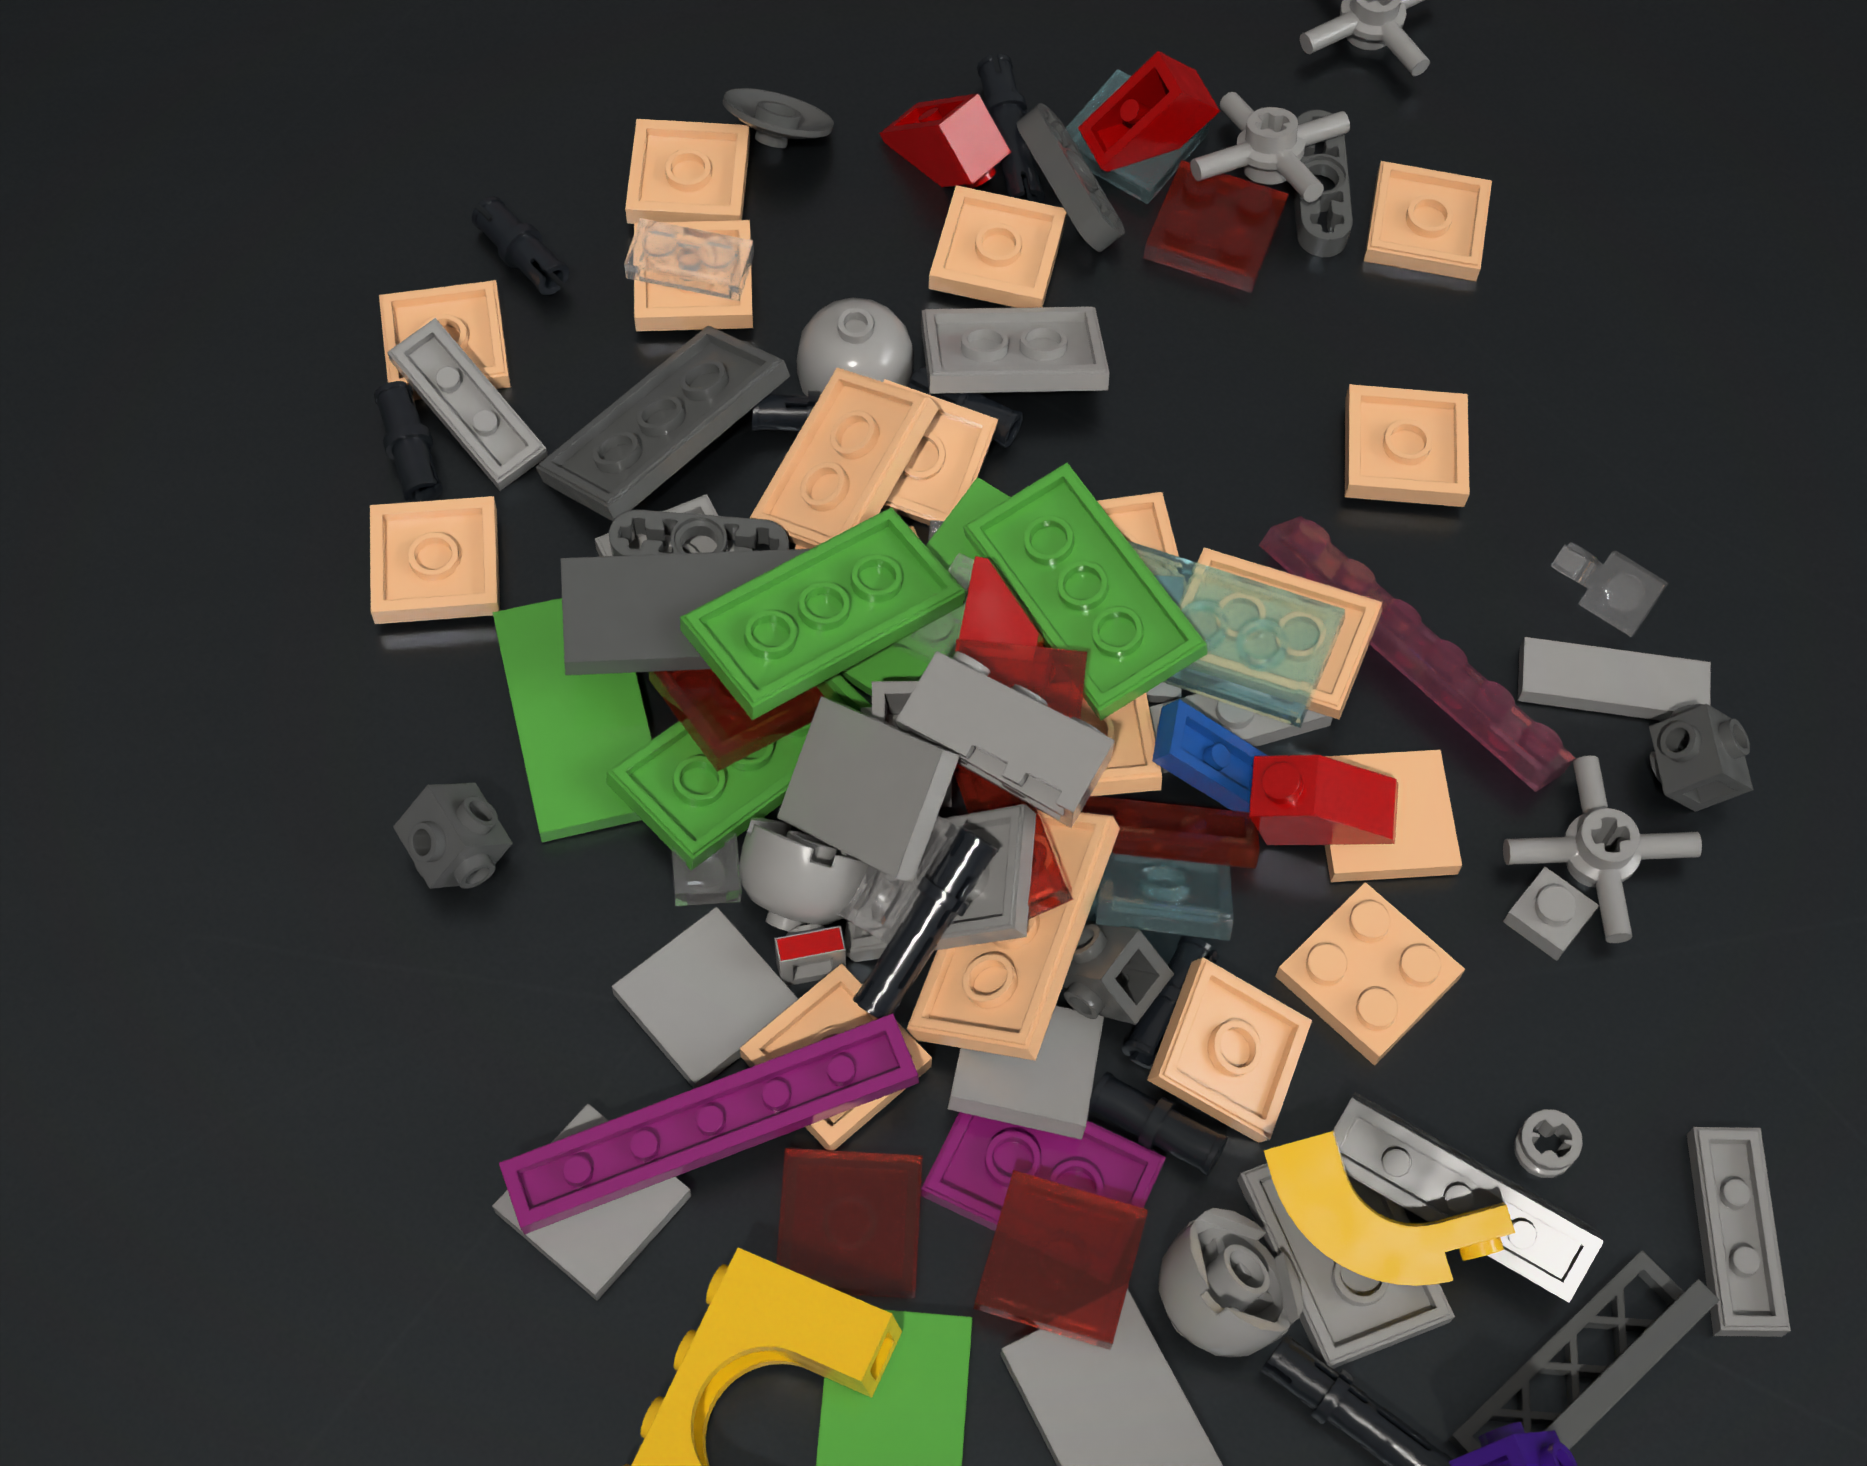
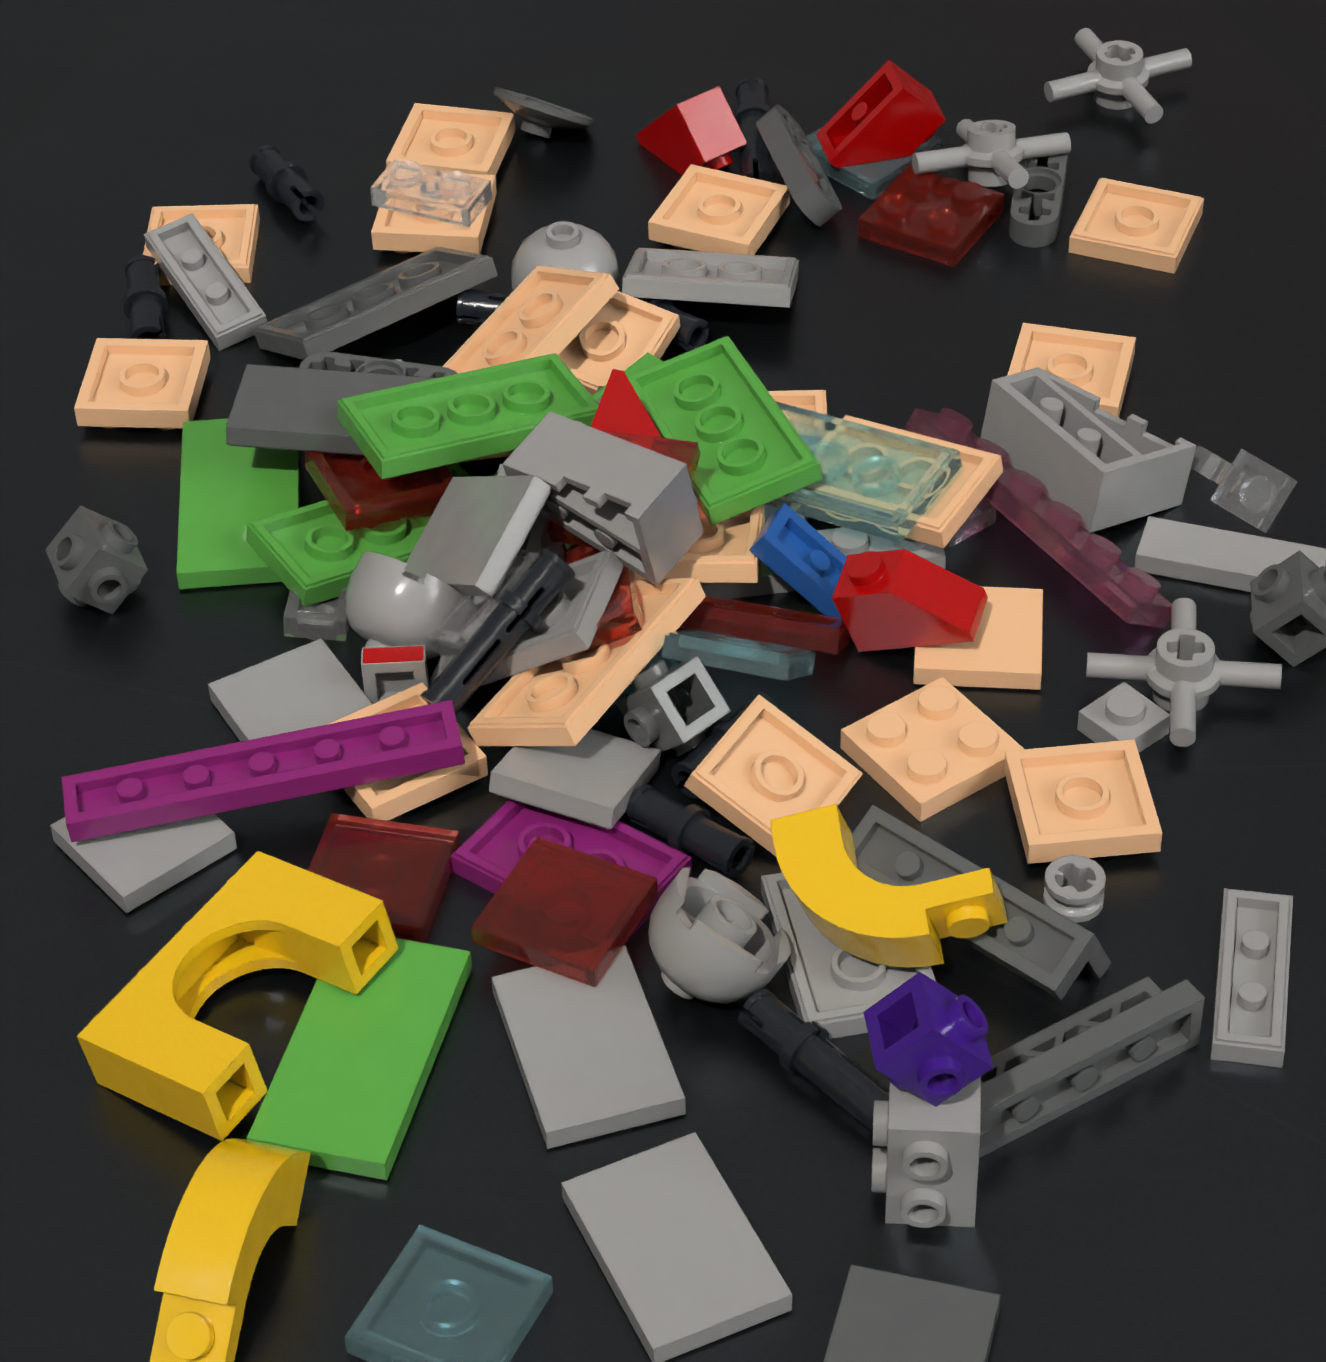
camera: 15 degrees right, 20 degrees down
none -> light grey wedge [980,367,1197,533]
none -> light nougat plate [1004,739,1162,864]

